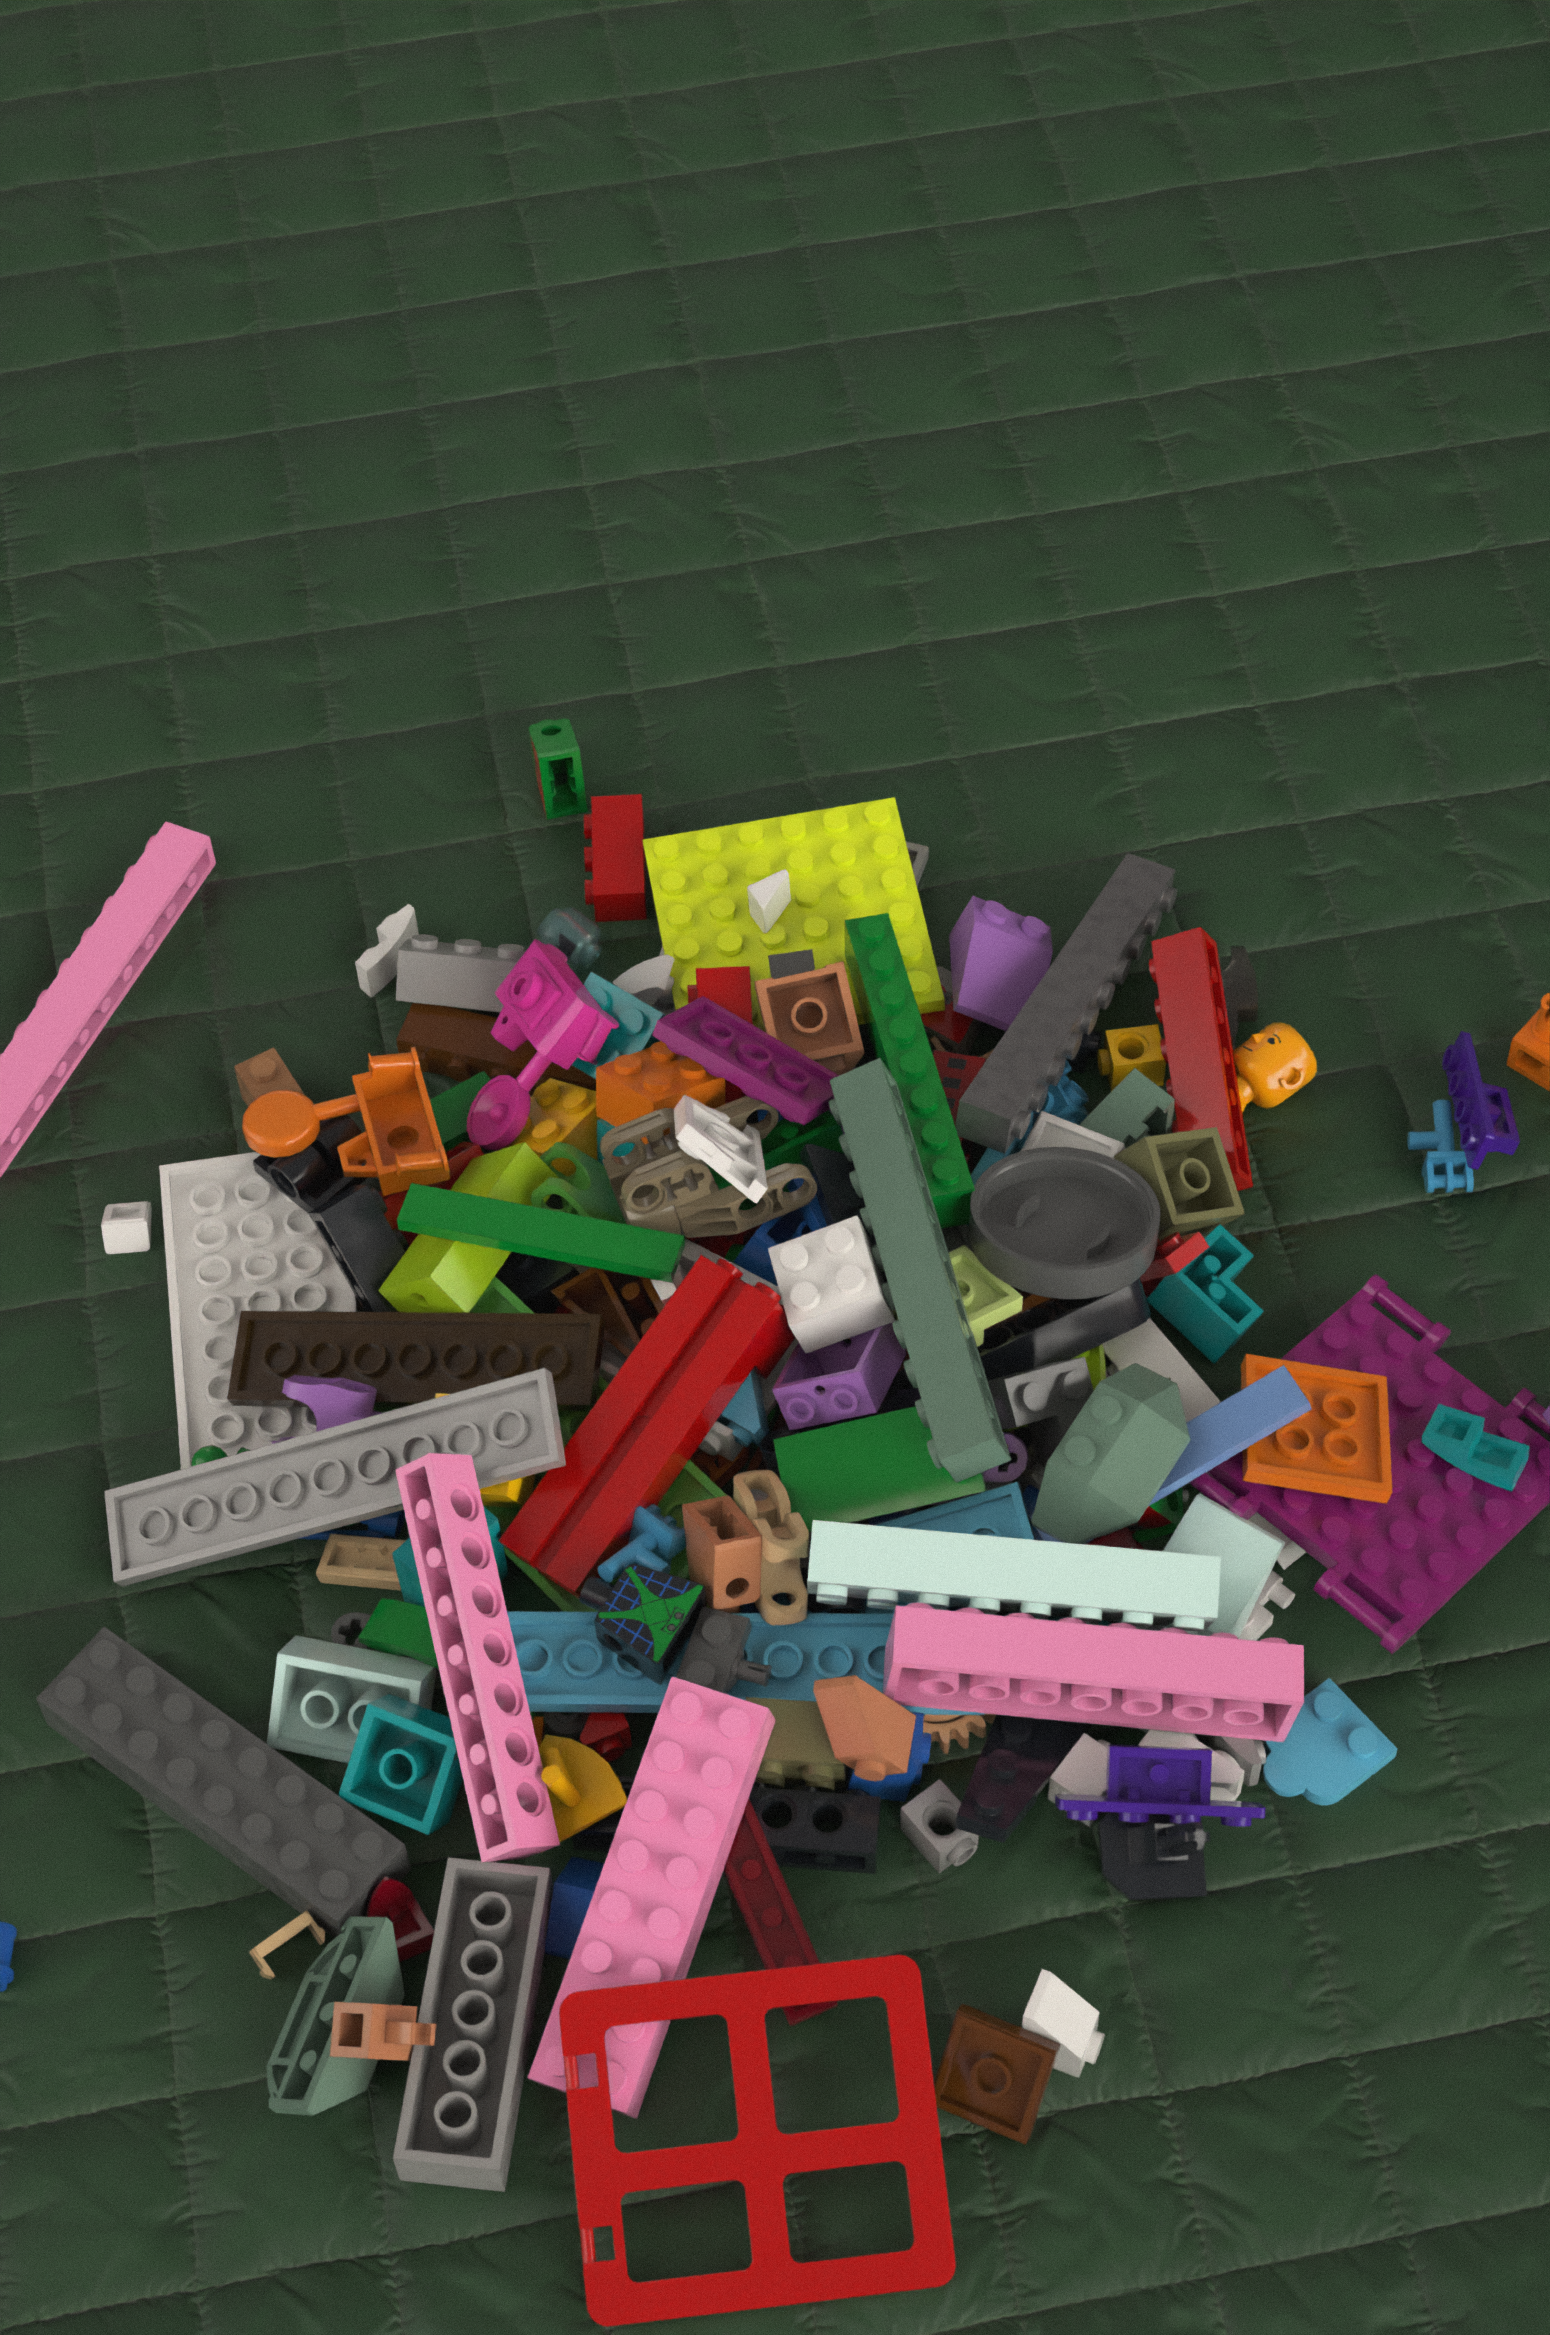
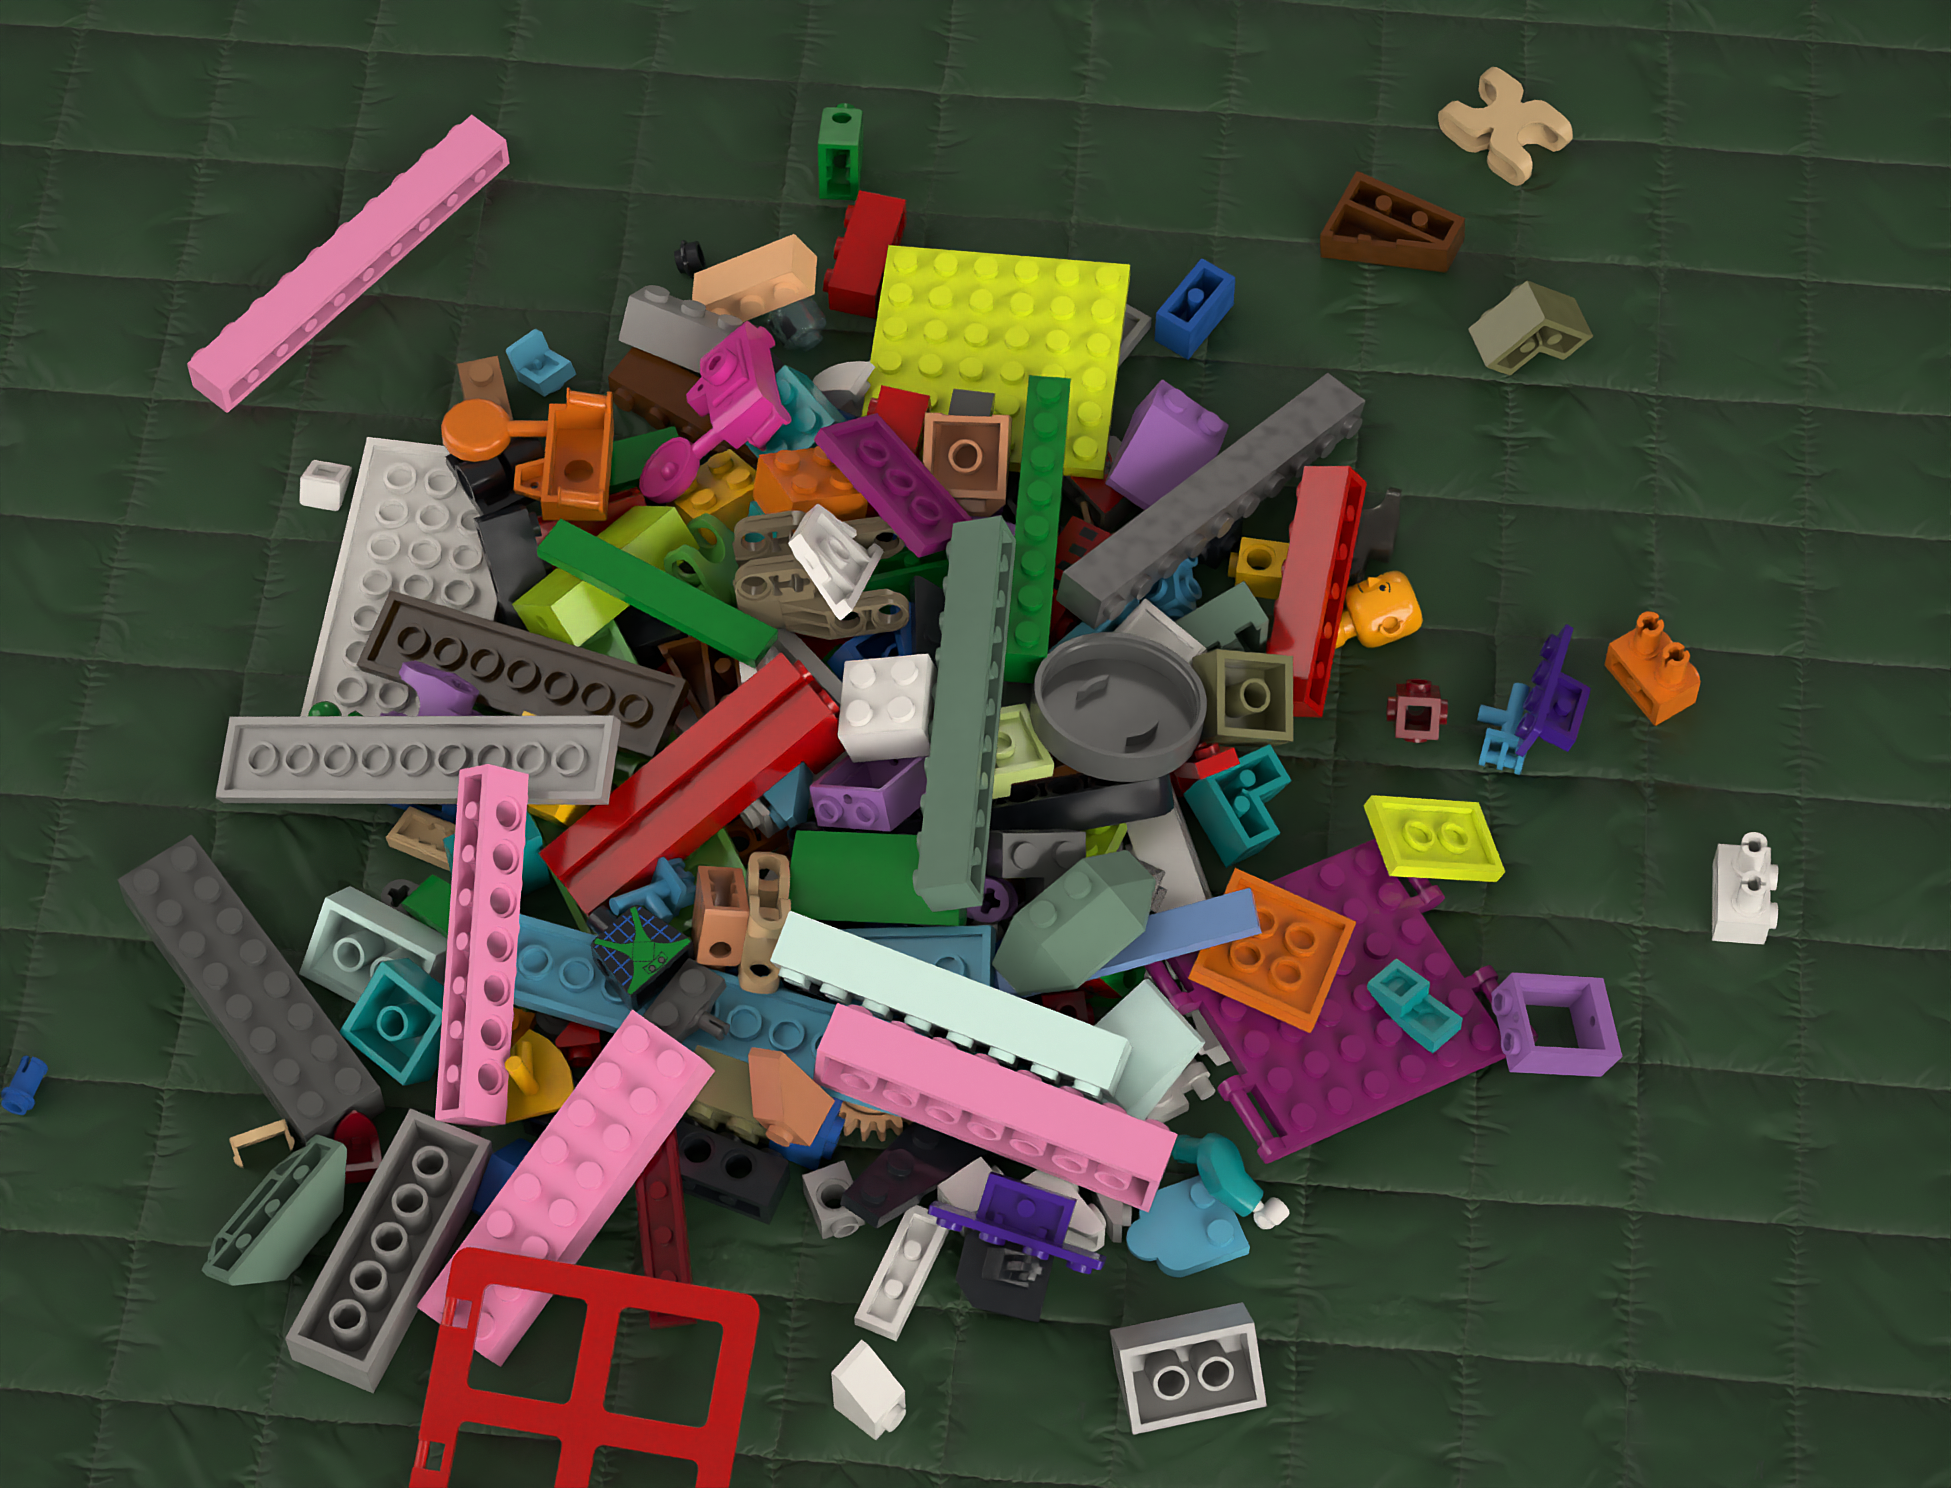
camera: 15 degrees right, 5 degrees up
nougat brick [330,2002,436,2061] -> none
white slope [355,904,419,998] -> none
white slope [747,869,791,934] -> none
reddish brown tile [934,2003,1061,2145] -> none
none -> medium azure bracket [506,329,576,397]
none -> black plate [674,240,706,279]
none -> light nougat brick [692,234,817,322]
none -> white plate [854,1205,950,1341]
none -> light grey slope [1110,1302,1267,1435]
none -> blue brick [1155,258,1235,360]
none -> teal arm [1171,1132,1289,1229]
none -> reddish brown wedge [1320,171,1465,273]
none -> neon yellow plate [1363,795,1505,882]
none -> dark red brick [1386,678,1448,743]
none -> tan piece [1438,67,1573,186]
none -> olive brick [1468,280,1593,375]

